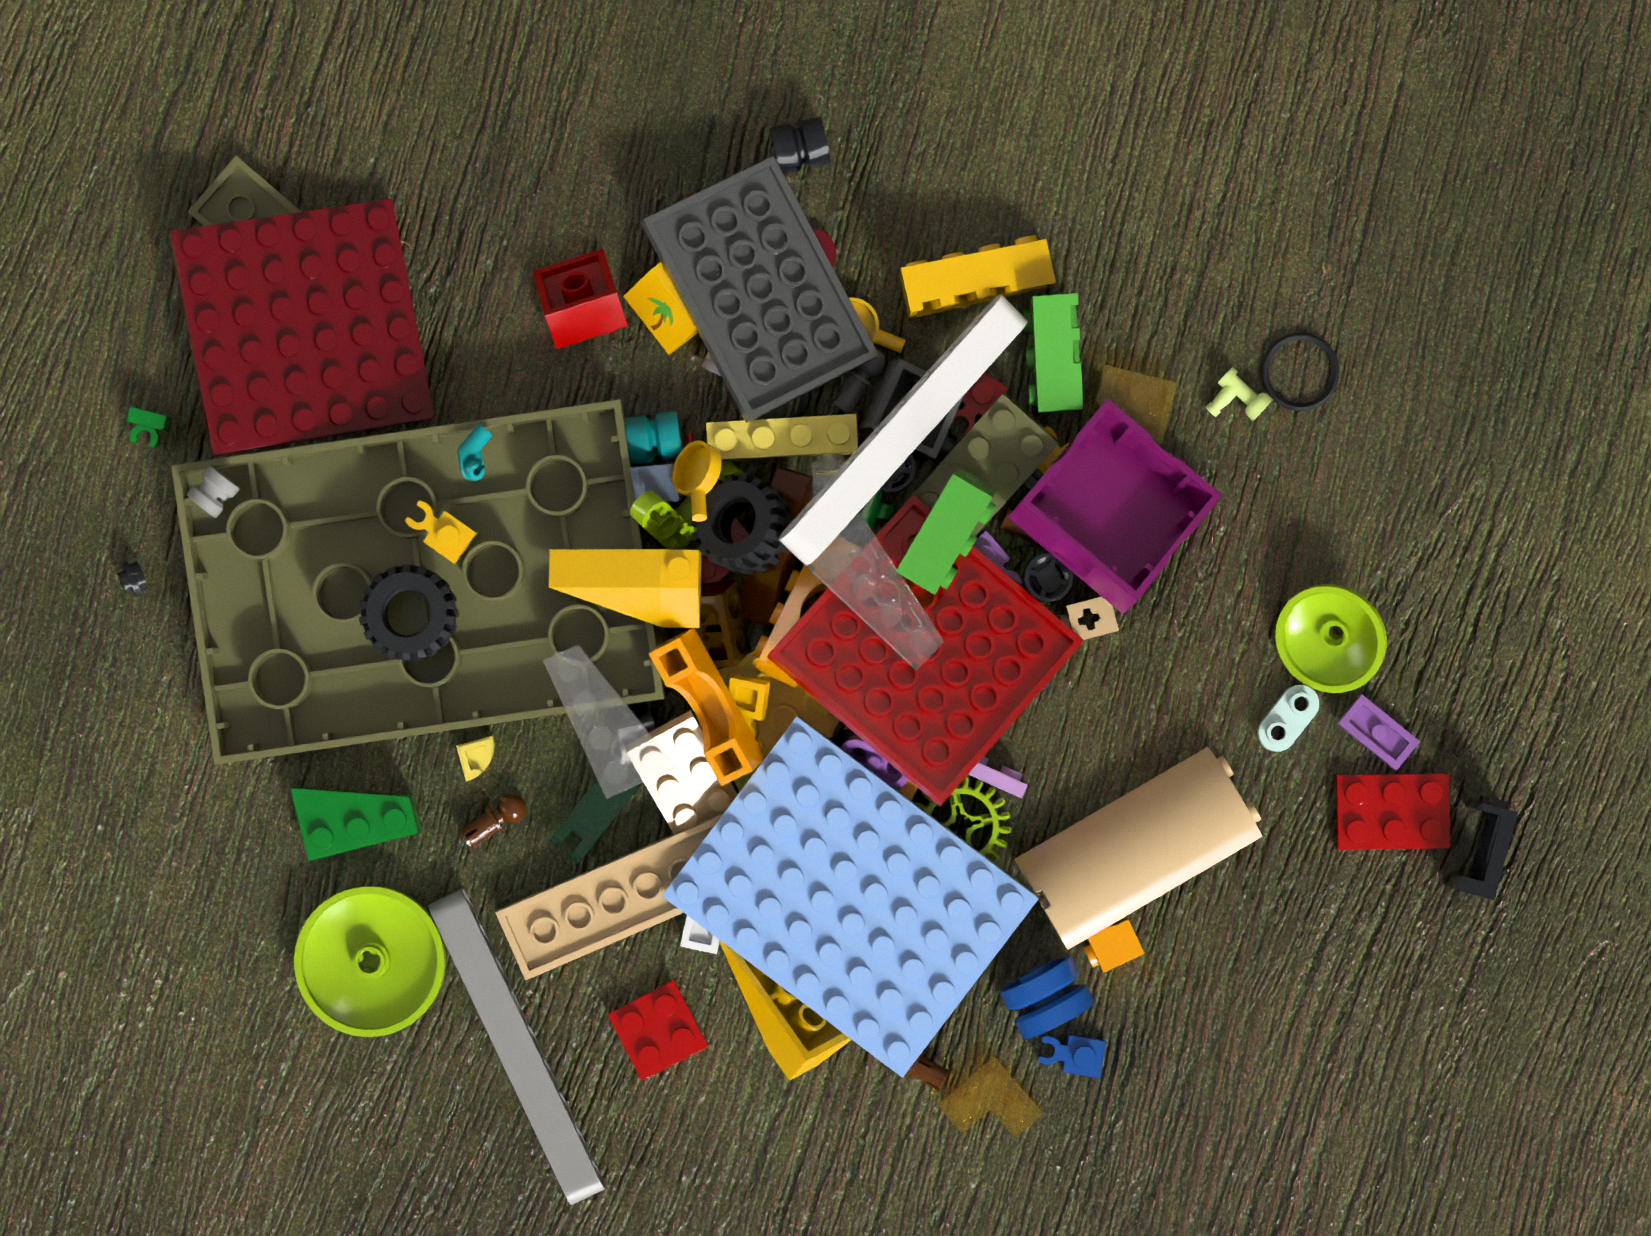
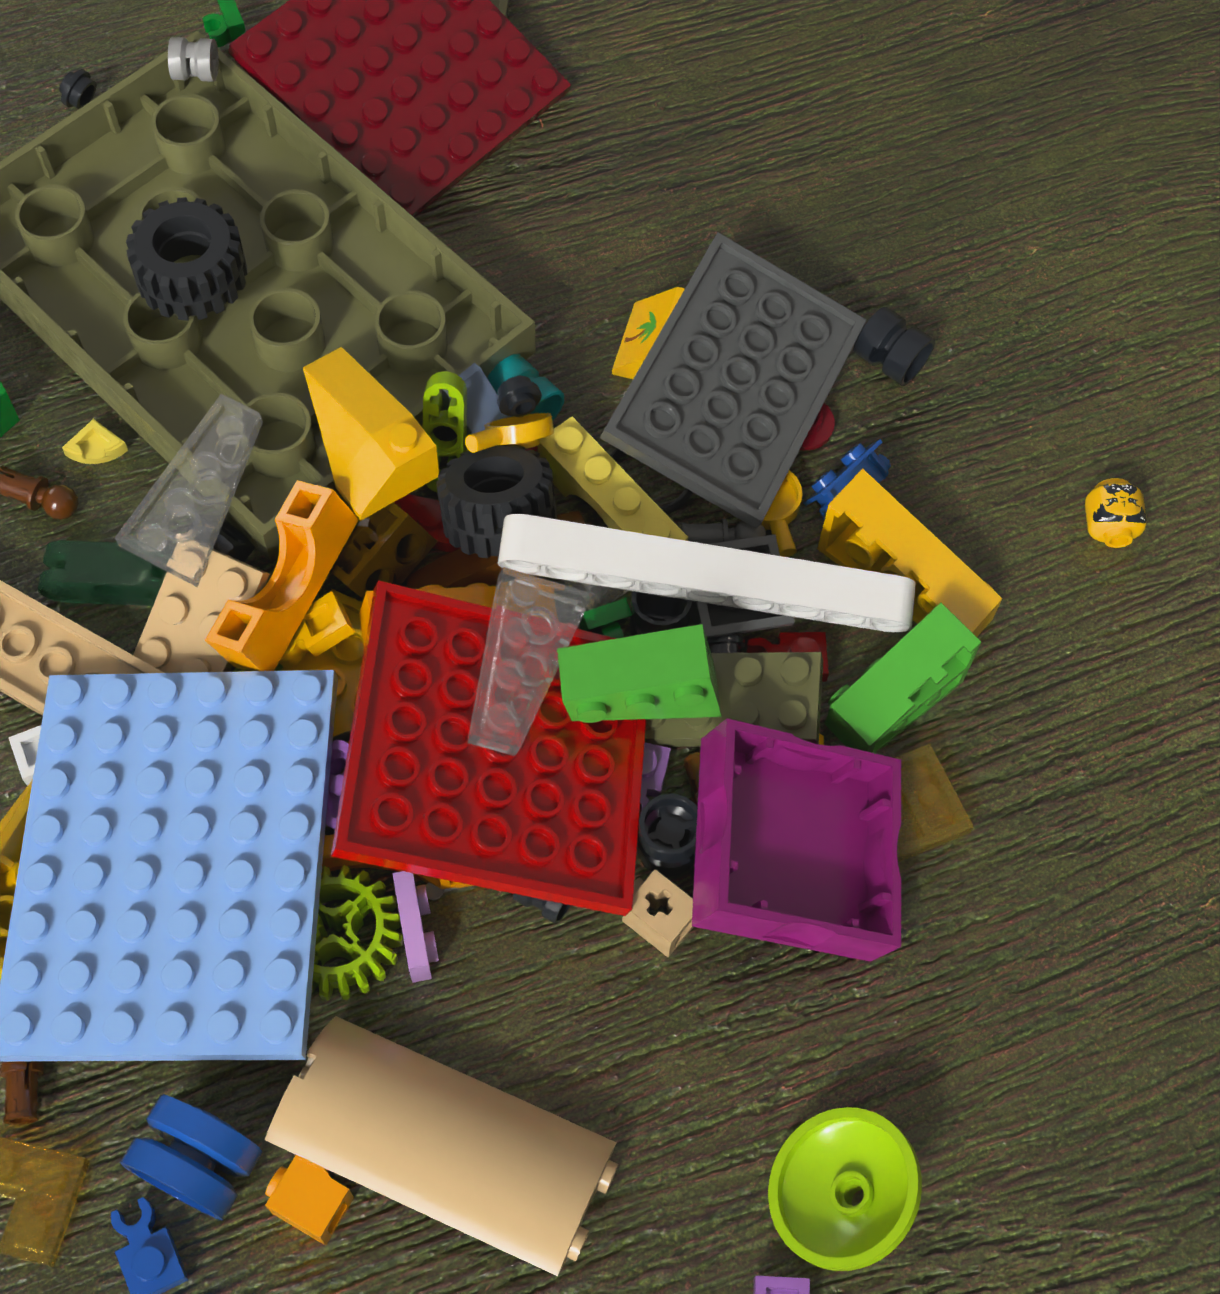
camera: 55 degrees right, 25 degrees down
yellow plate [405,501,477,564] -> none
teal arm [457,423,493,481] -> none
red slope [533,249,628,349] -> none
yellowish green piece [1205,367,1274,421] -> none
light aqua plate [1257,685,1319,752] -> none
black tyre [1261,333,1339,411] -> none
none -> black plate [497,376,542,417]
none -> blue hinge [803,439,891,519]
none -> yellow head [1085,478,1147,548]

